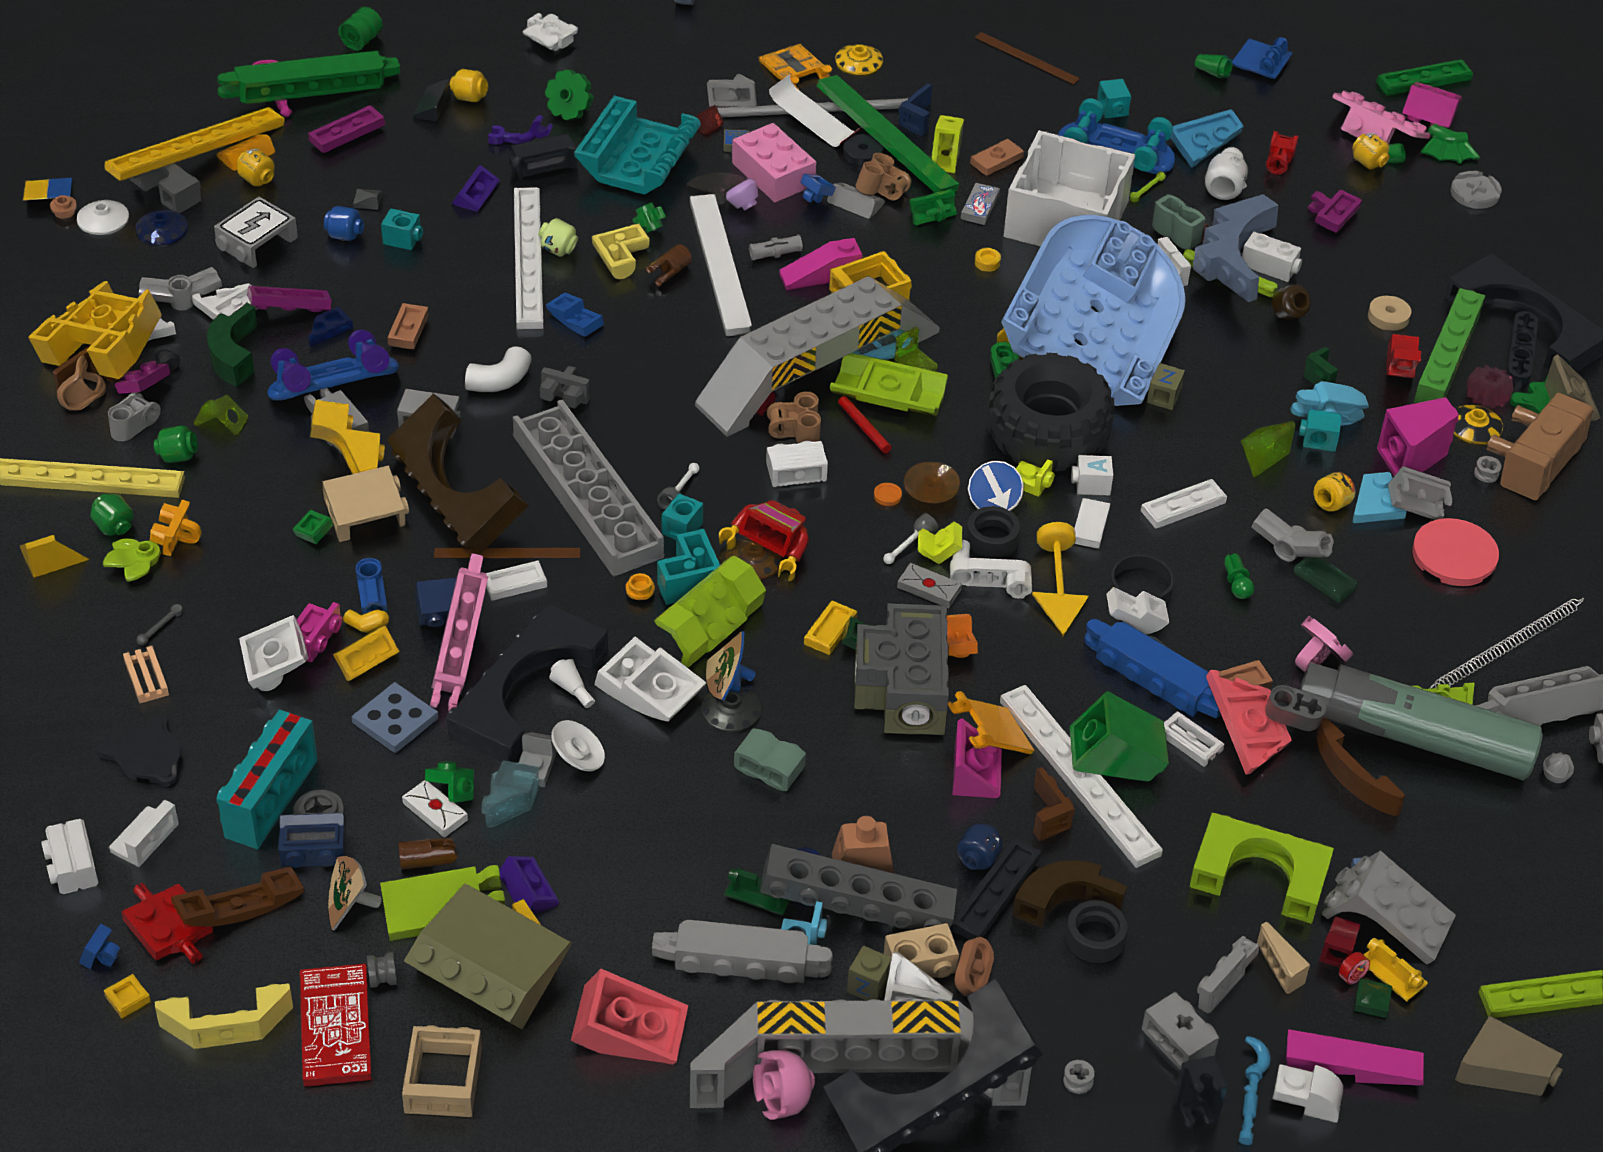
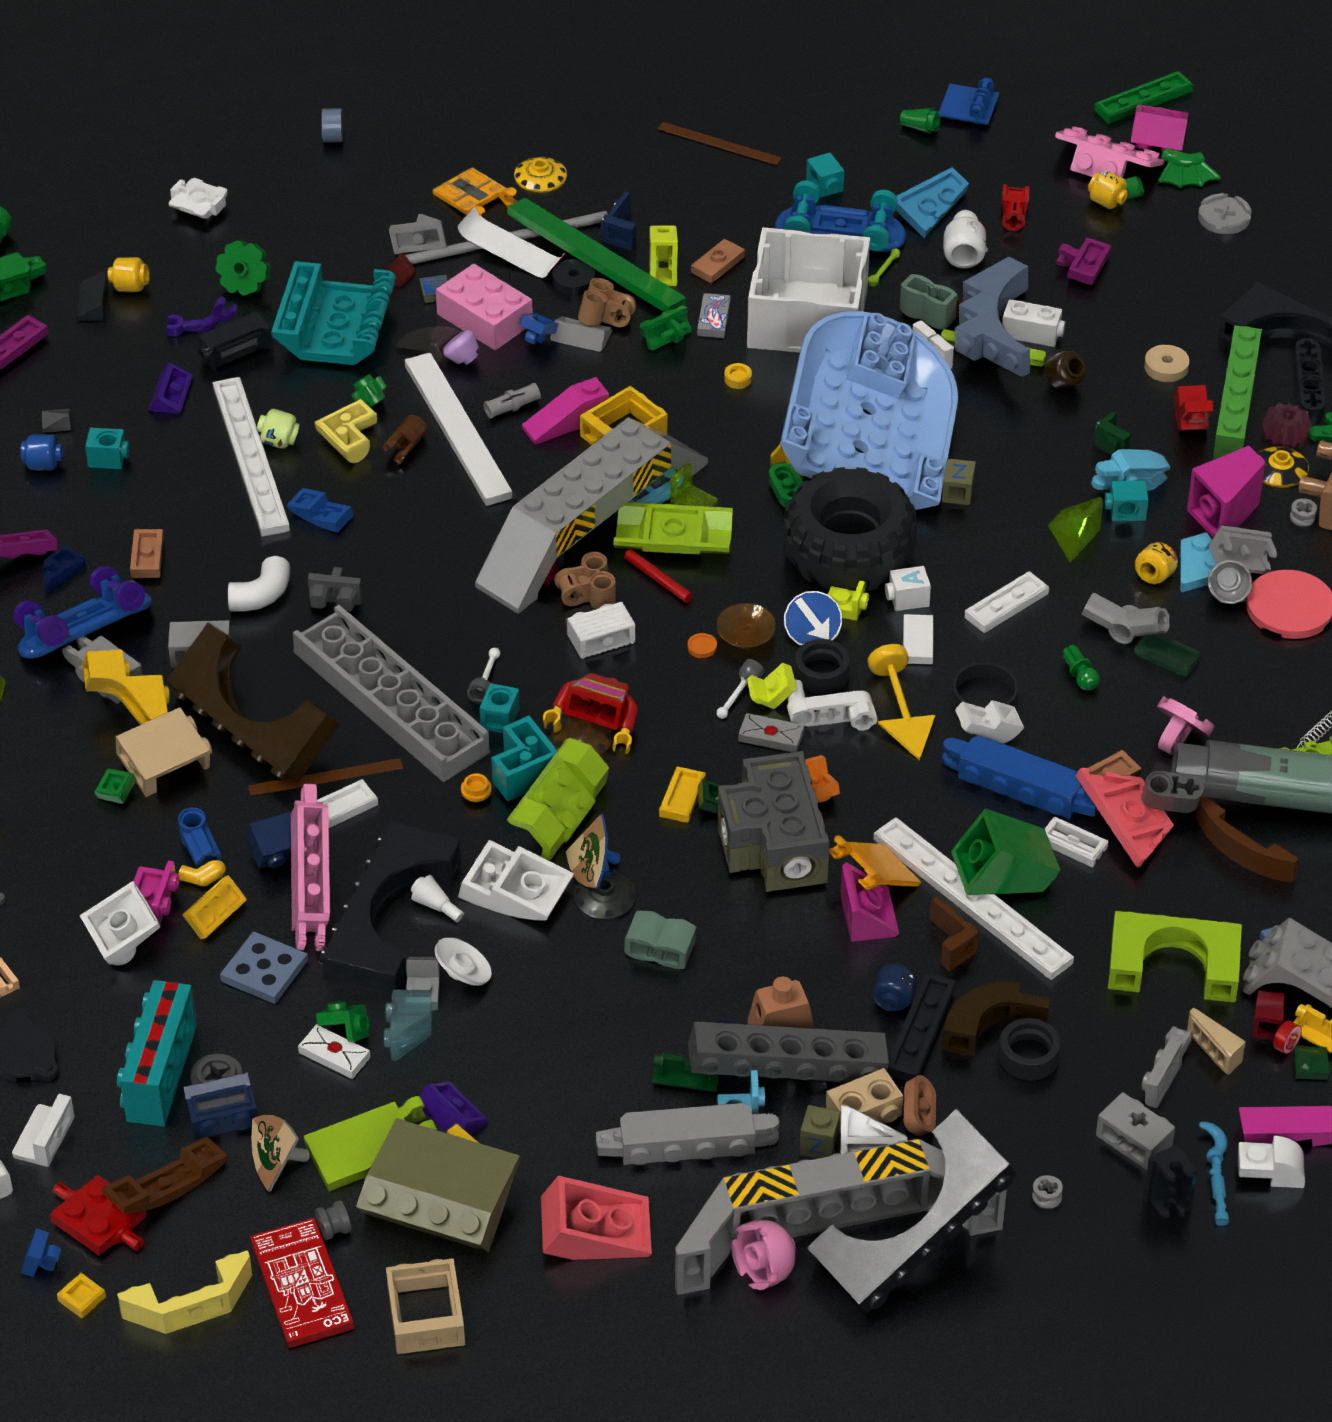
camera: 10 degrees left, 0 degrees up
reddish brown hinge [398,838,458,870] -> none
none -> light grey hair [1208,559,1252,604]

